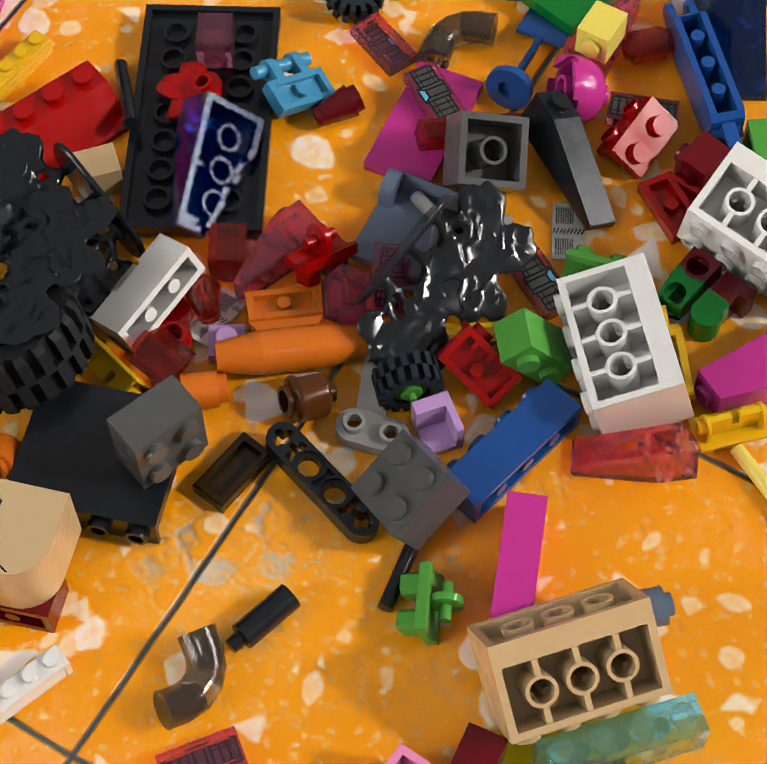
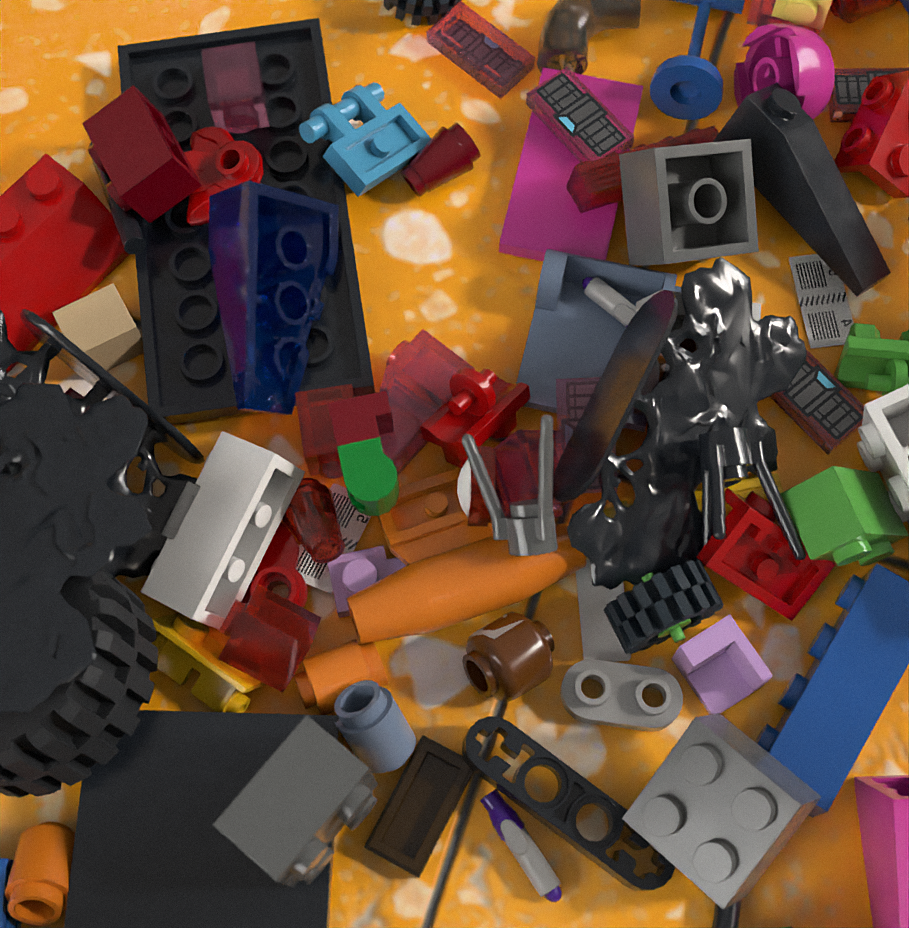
camera: 10 degrees left, 10 degrees up
none -> dark red brick [82,85,202,223]
none -> leg [328,391,399,516]
none -> sand blue brick [334,680,416,773]
none -> clear red tile [457,446,495,527]
none -> dark grey plant [461,414,558,556]
none -> light grey piece [480,789,562,902]
none -> black plant [698,427,806,561]

